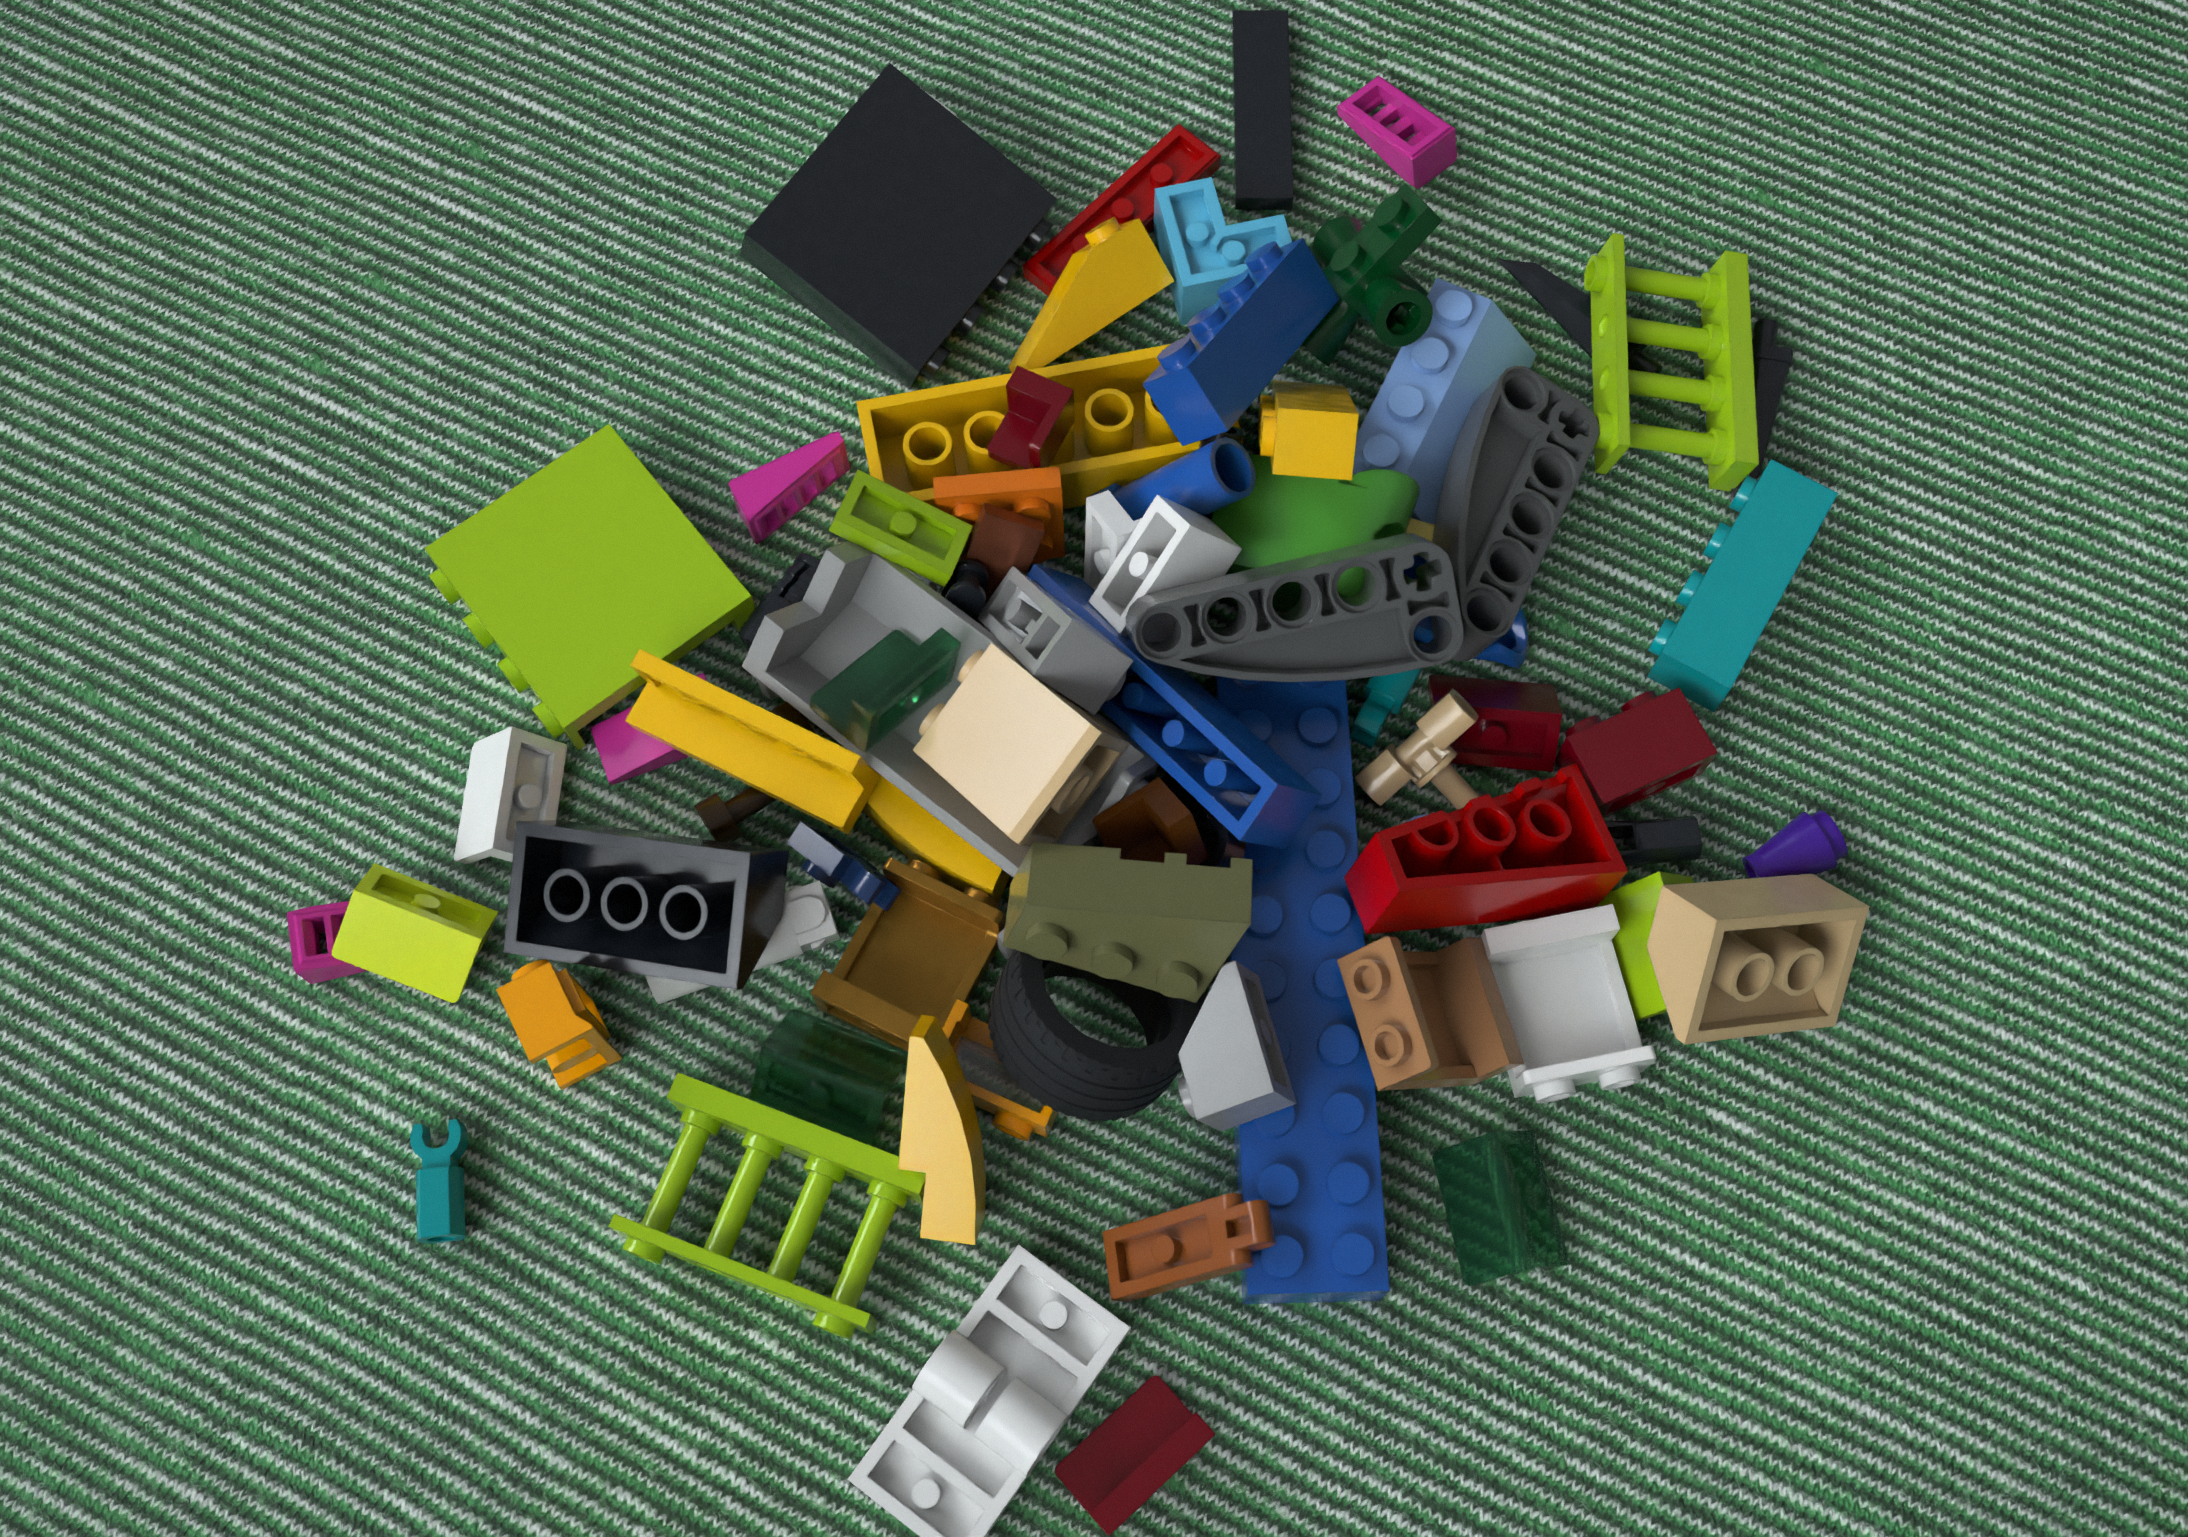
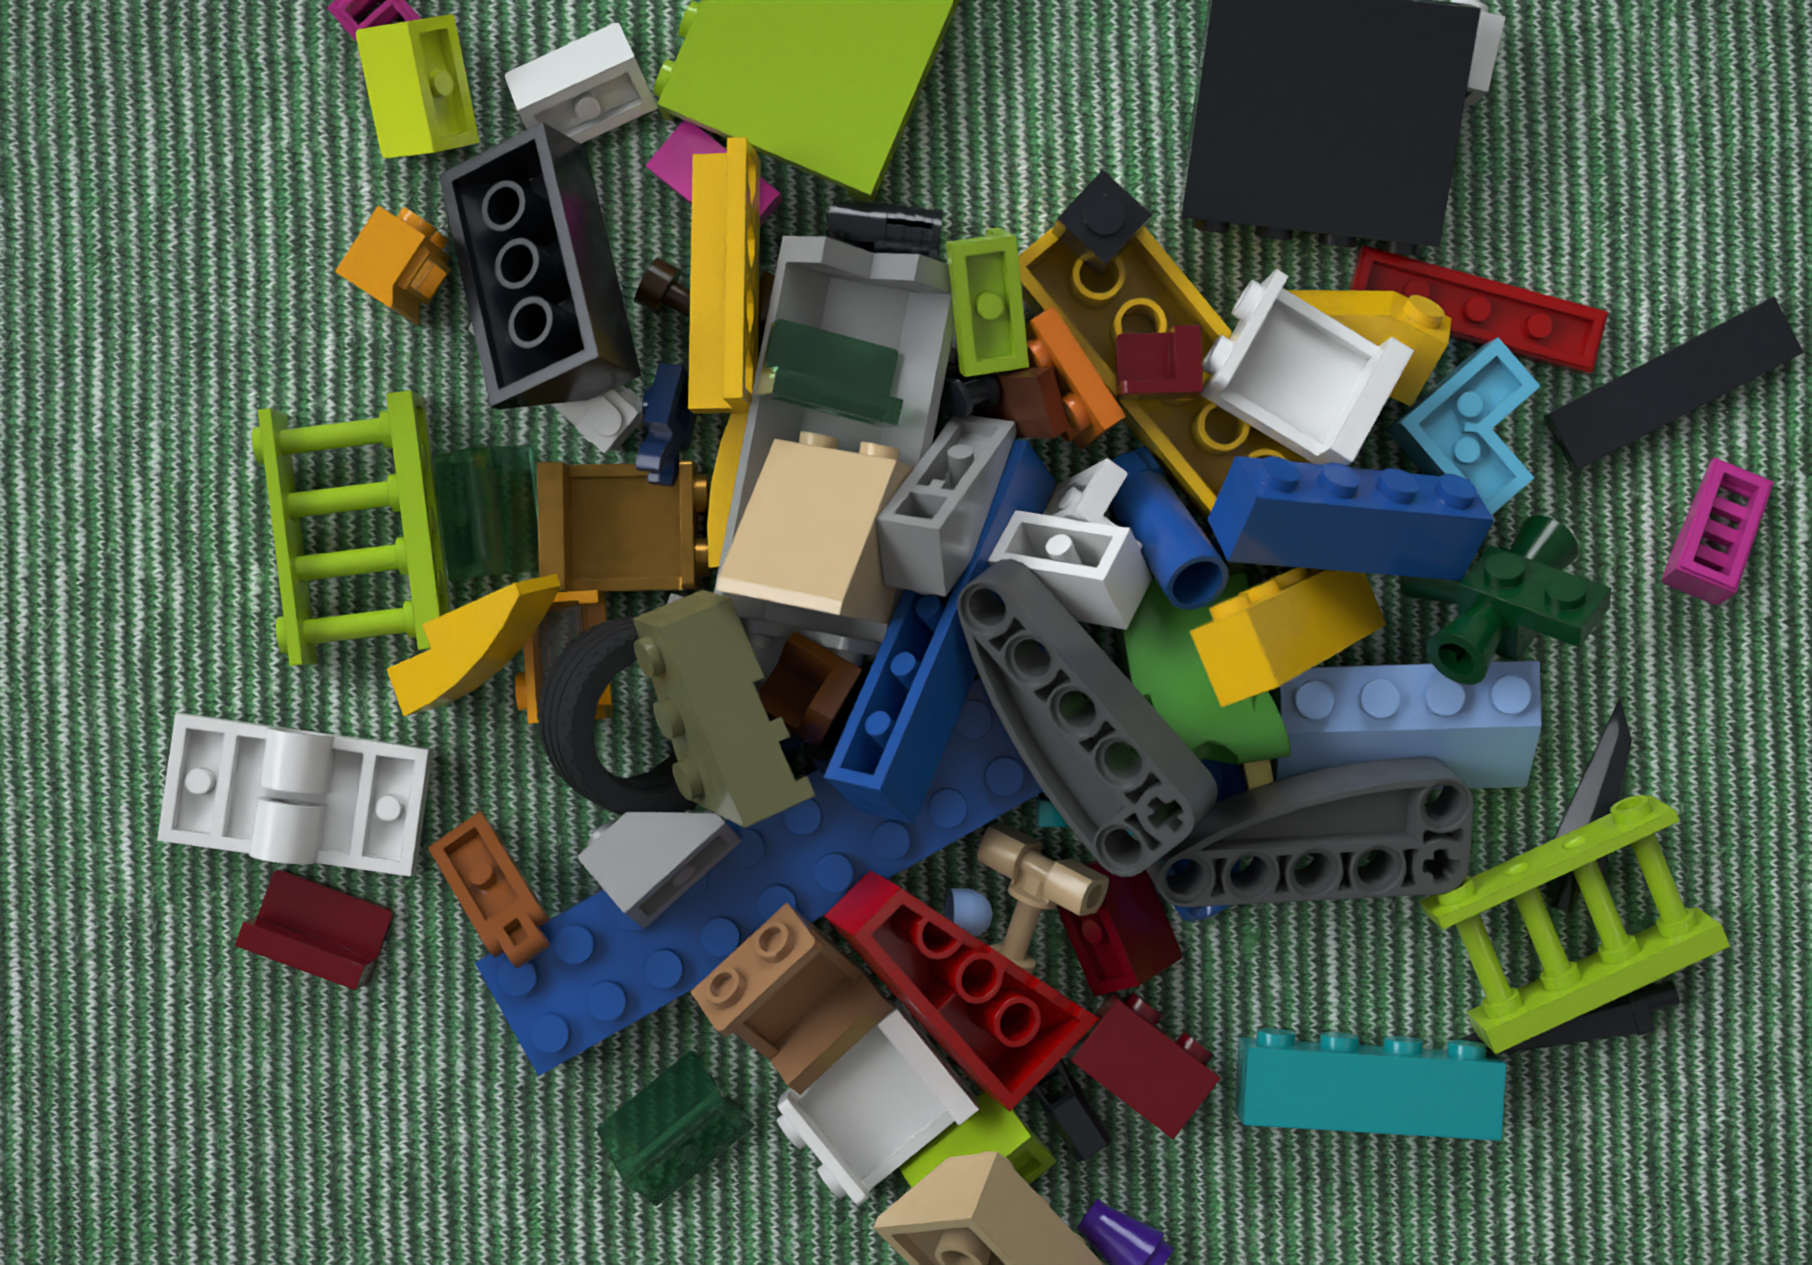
camera: 60 degrees right, 20 degrees up
teal bar [410,1119,468,1244] -> none
dark pink slope [728,431,850,544] -> none
none -> black brick [1052,169,1152,277]
none -> white panel [1200,269,1414,466]

